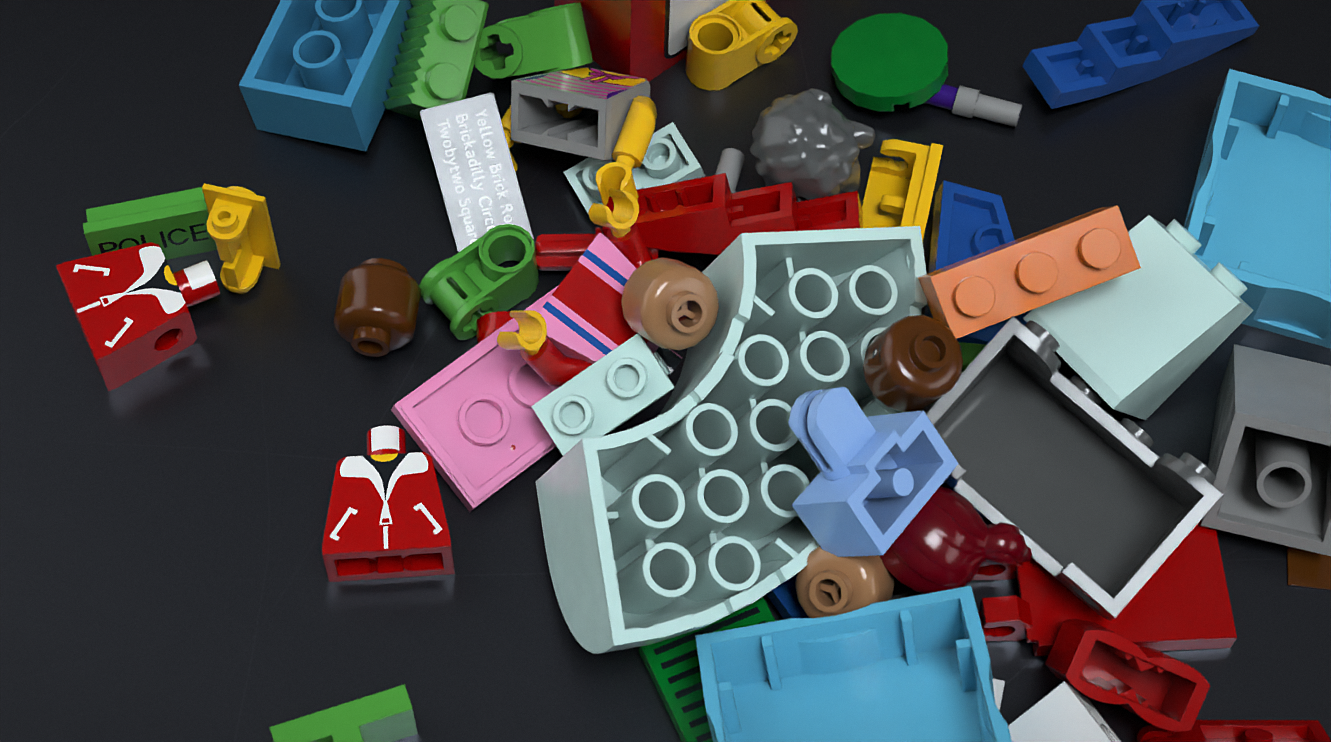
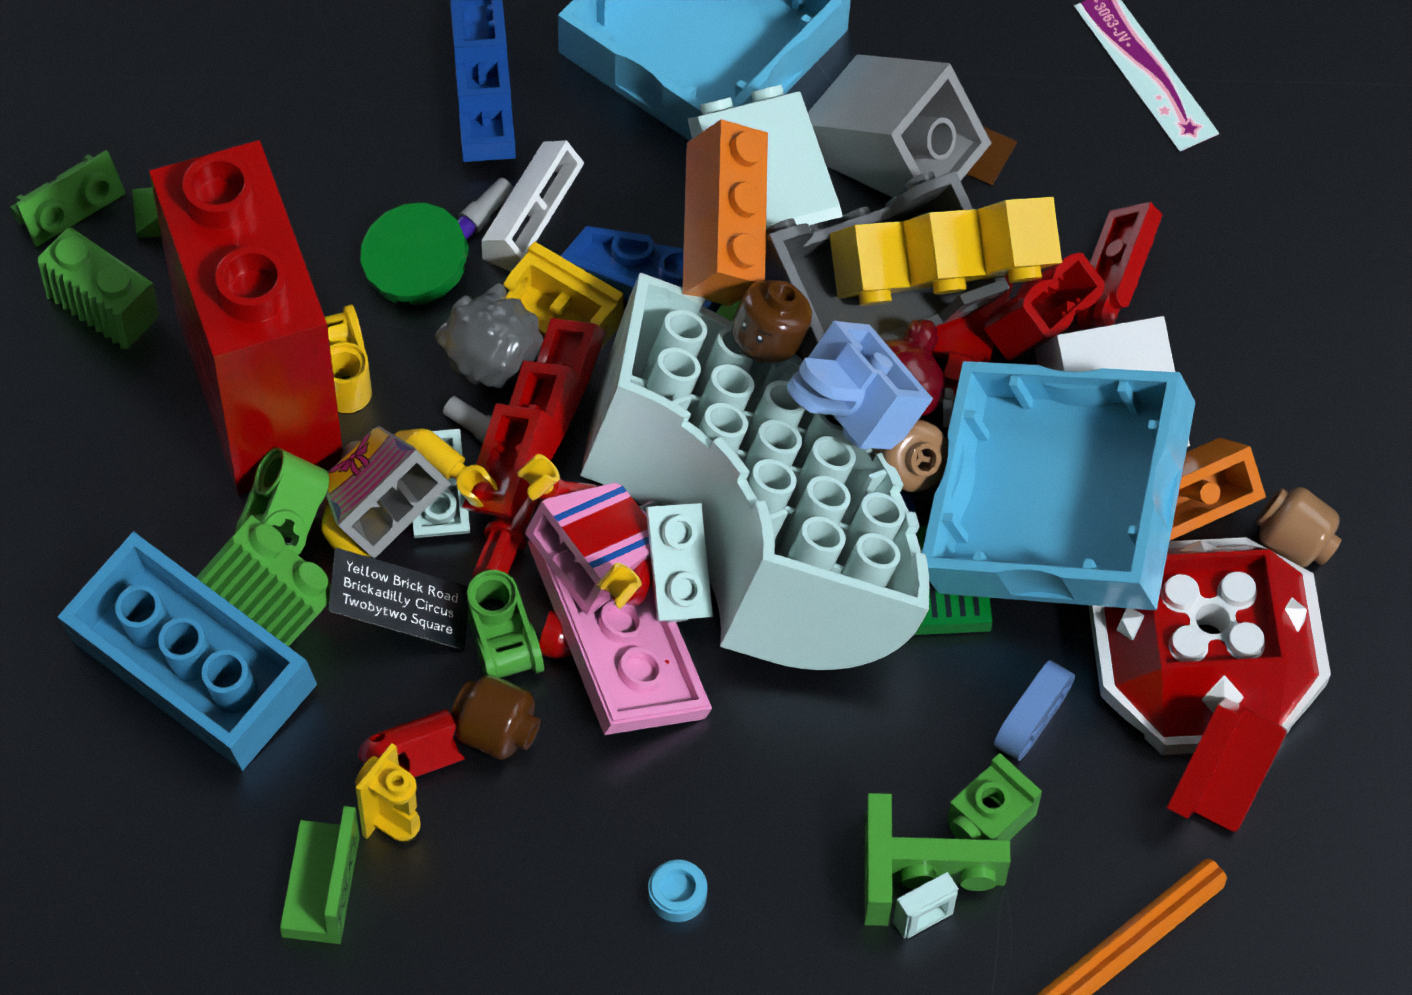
camera: 70 degrees left, 0 degrees up
red torso [56,242,221,391] -> none
red torso [322,425,455,582] -> none
medium nougat head [621,258,719,351] -> none
none -> red piece [357,708,464,778]
none -> white piece [481,140,584,271]
none -> medium azure tile [648,860,707,922]
none -> yellow brick [829,197,1062,306]

